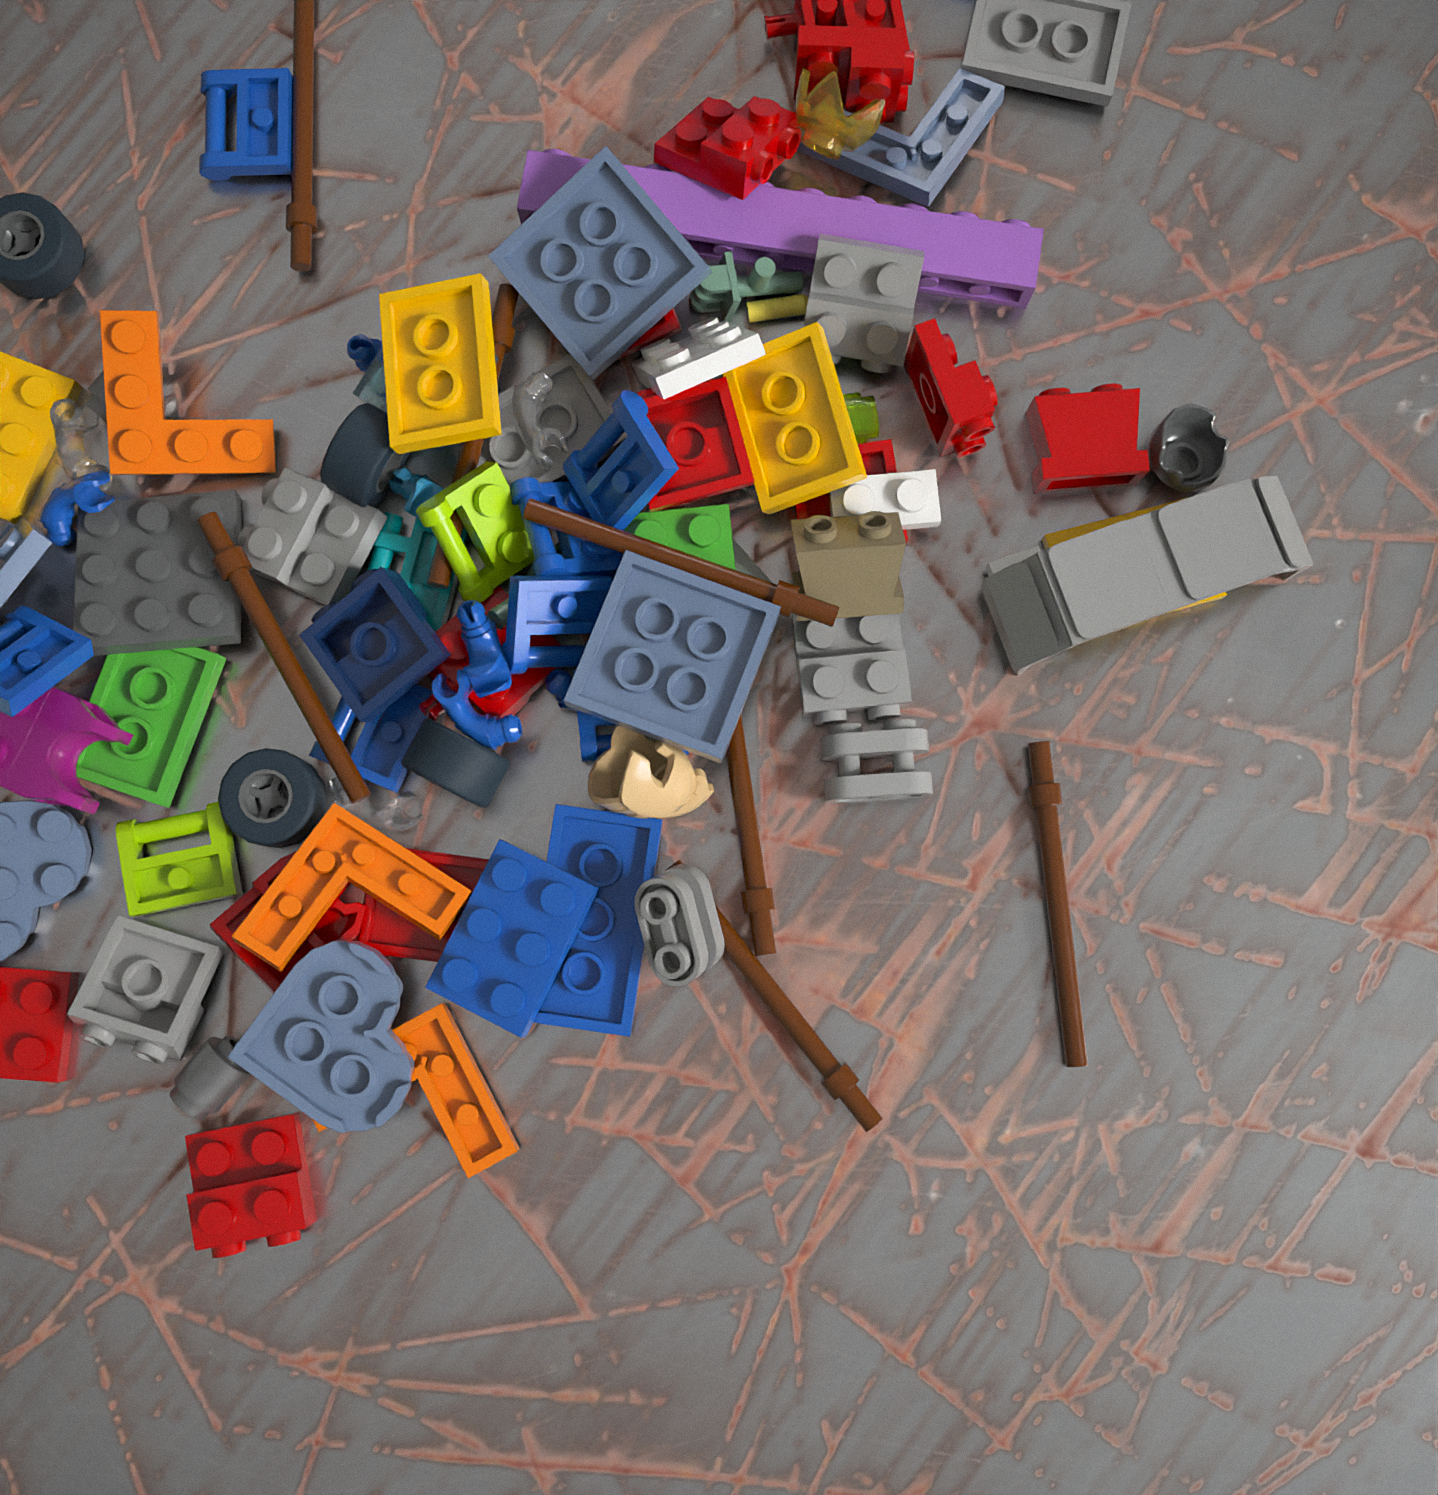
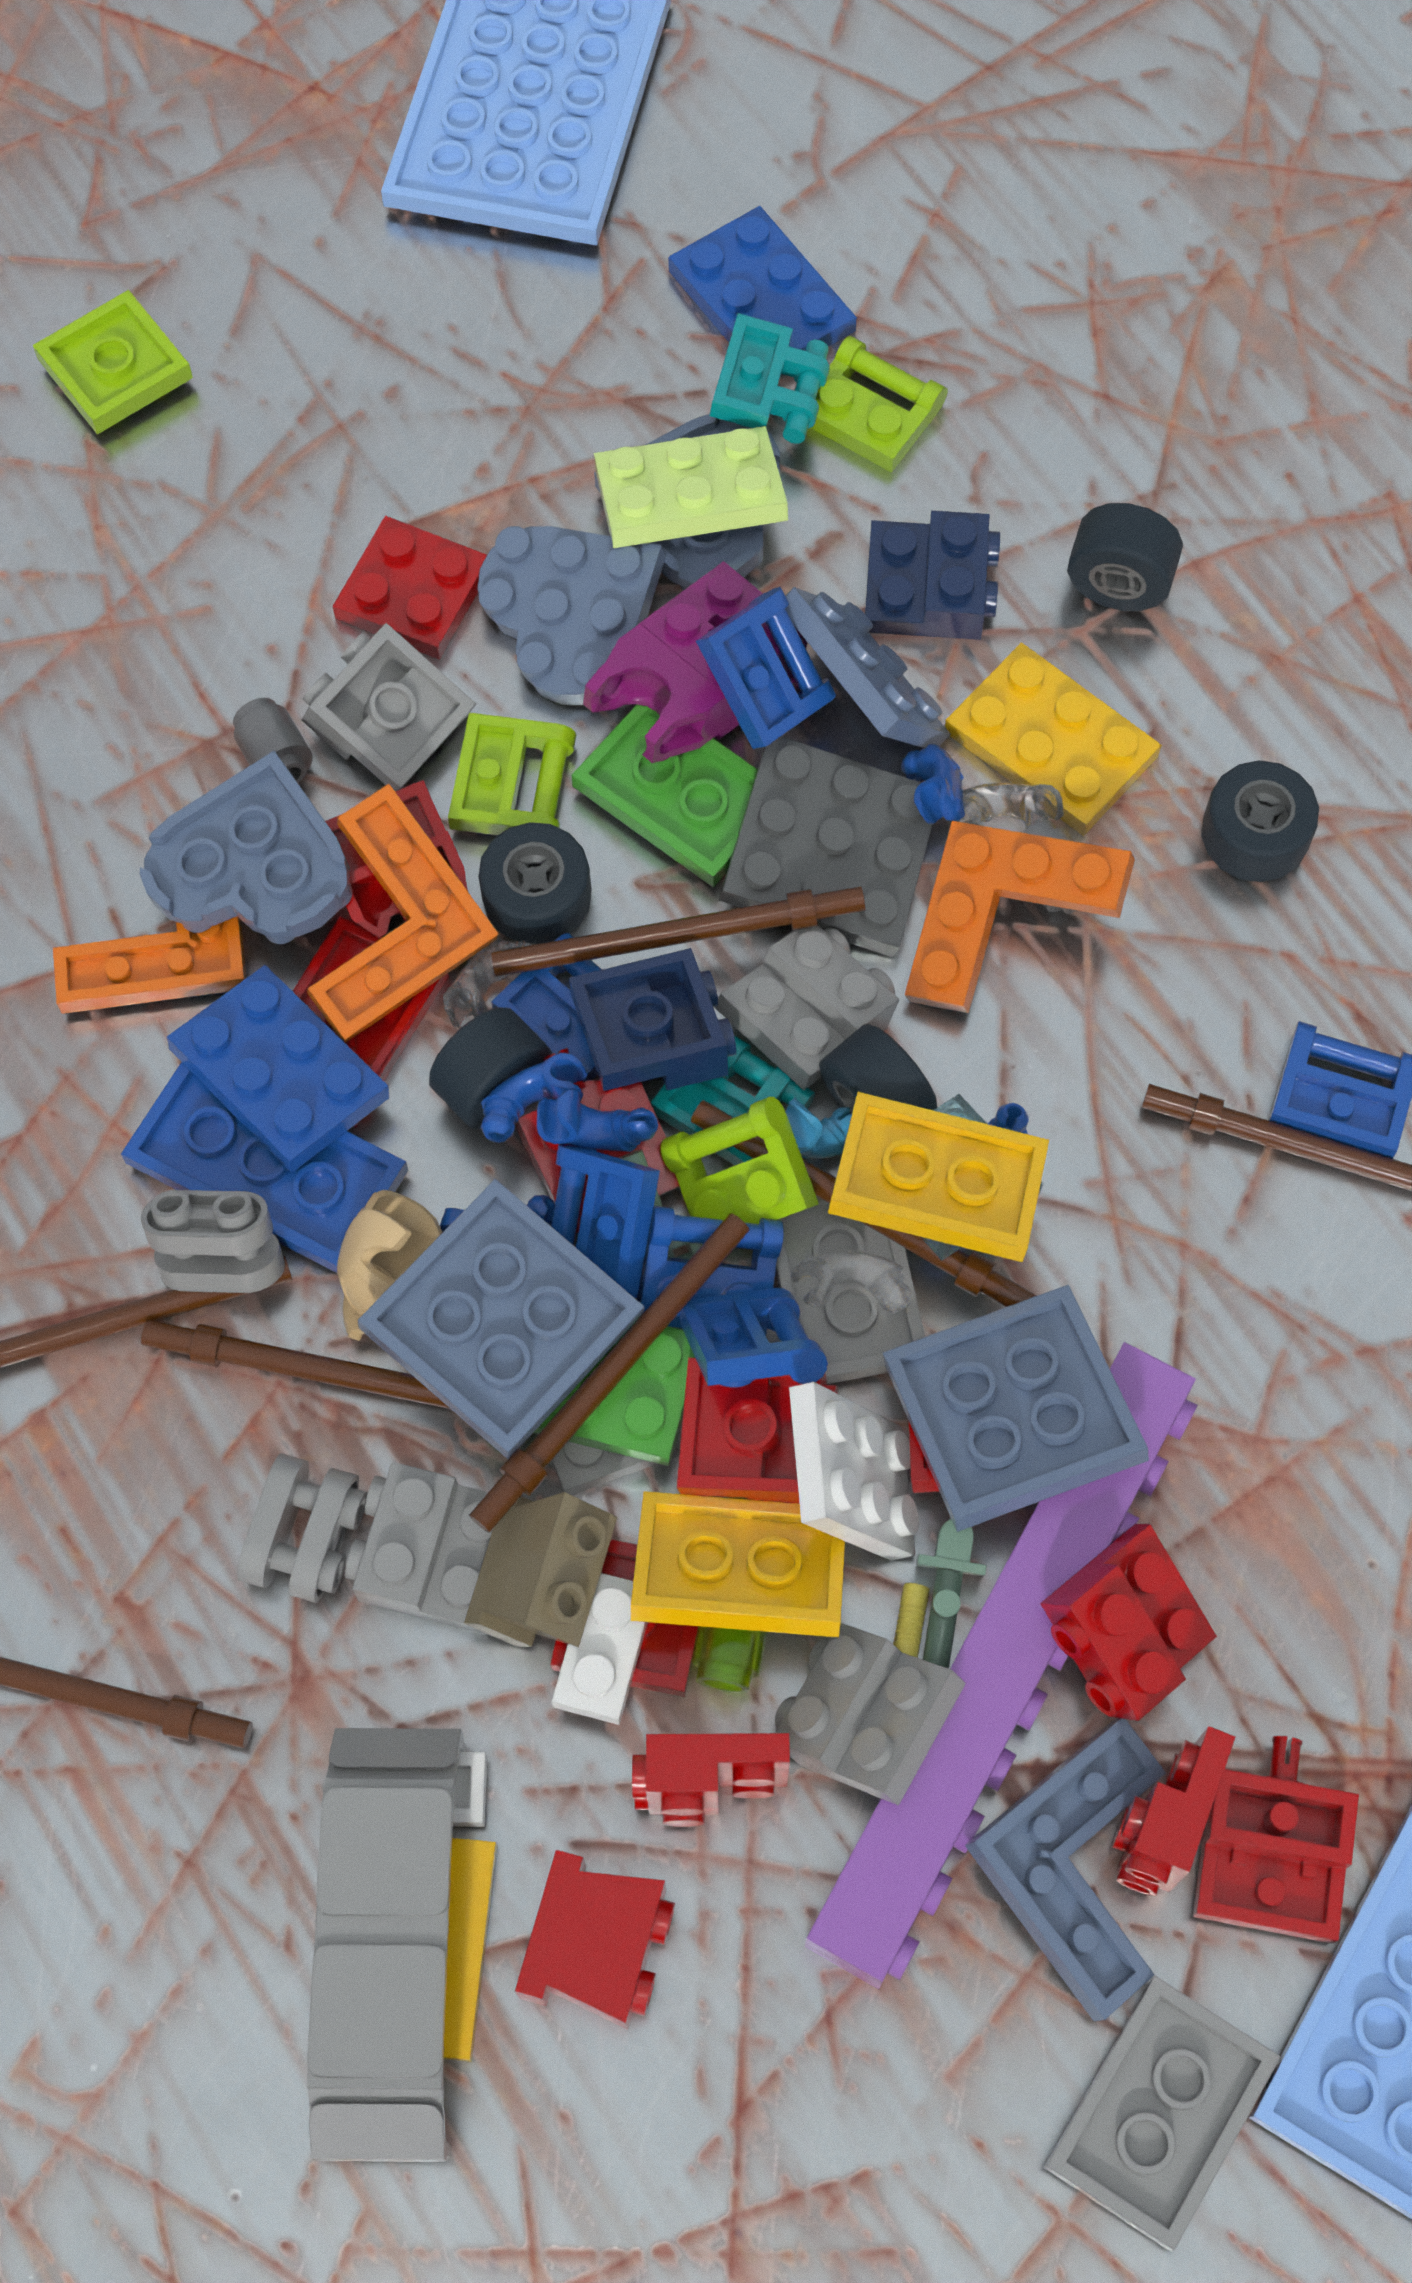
camera: 110 degrees right, 15 degrees down
red plate [185,1112,317,1258] -> none
clear yellow piece [796,68,885,160] -> none
dark grey hair [1147,403,1229,493] -> none

